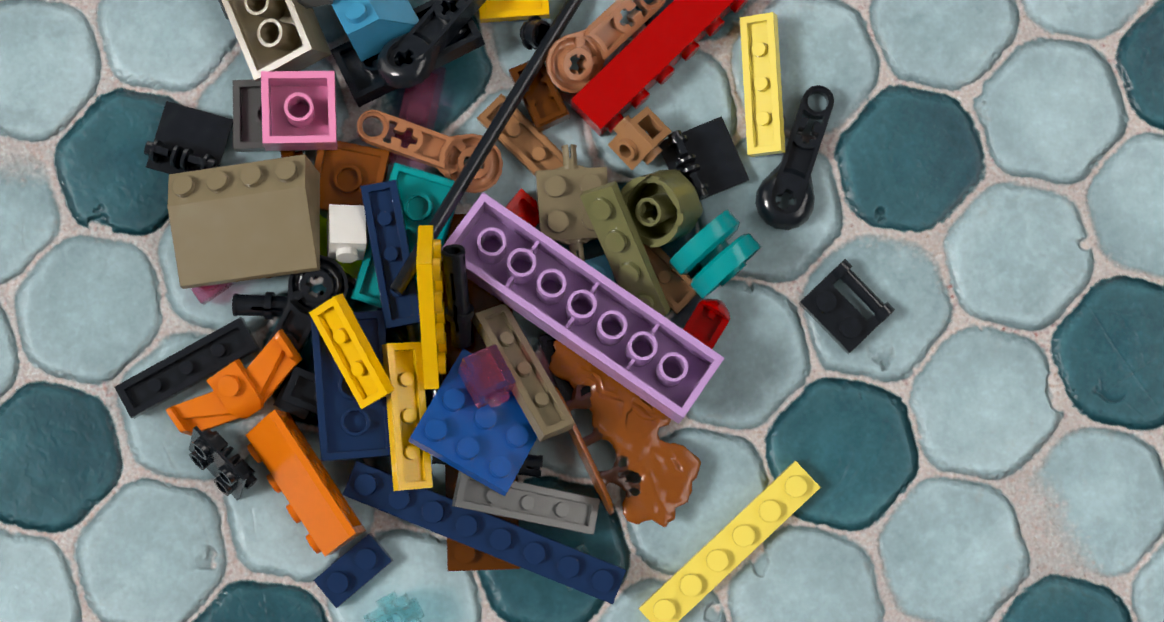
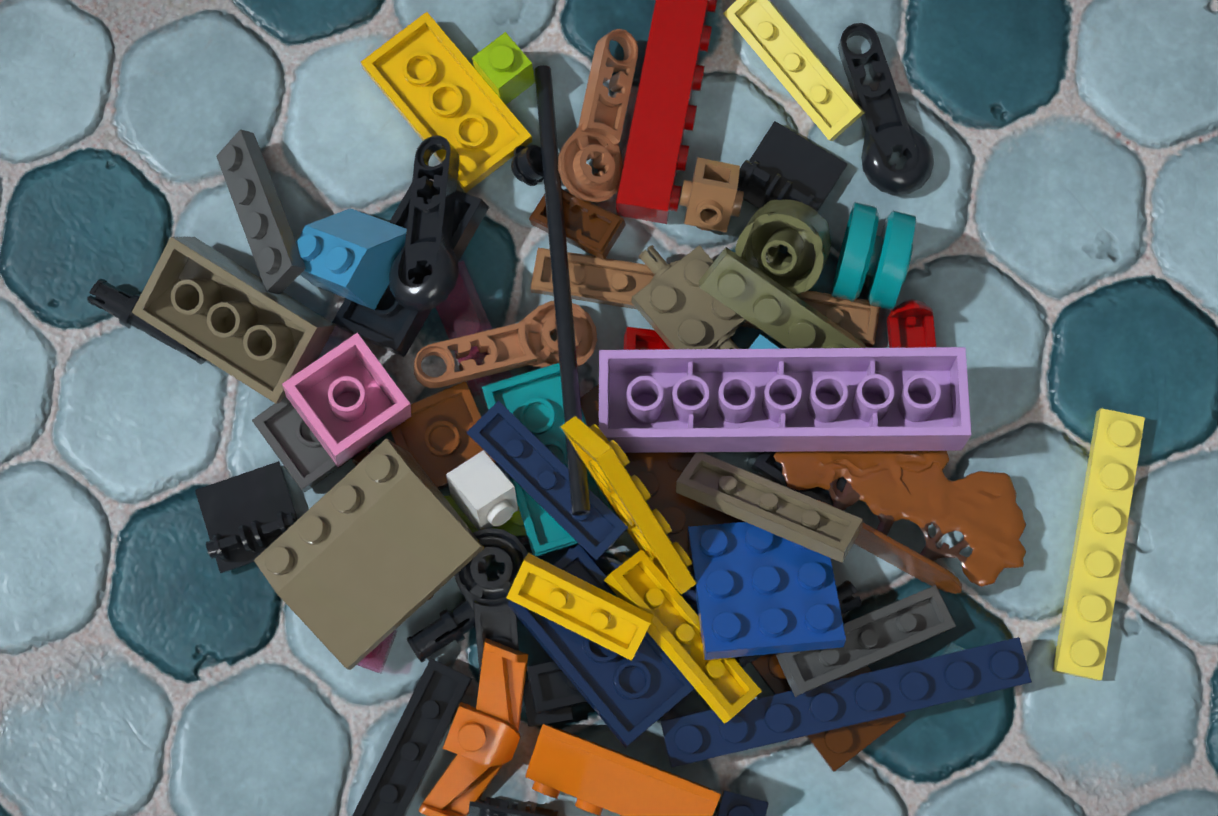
camera: 30 degrees left, 5 degrees down
black pin [441,244,474,349] -> none
clear pink brick [458,344,516,409] -> none
black plate [798,259,895,354] -> none

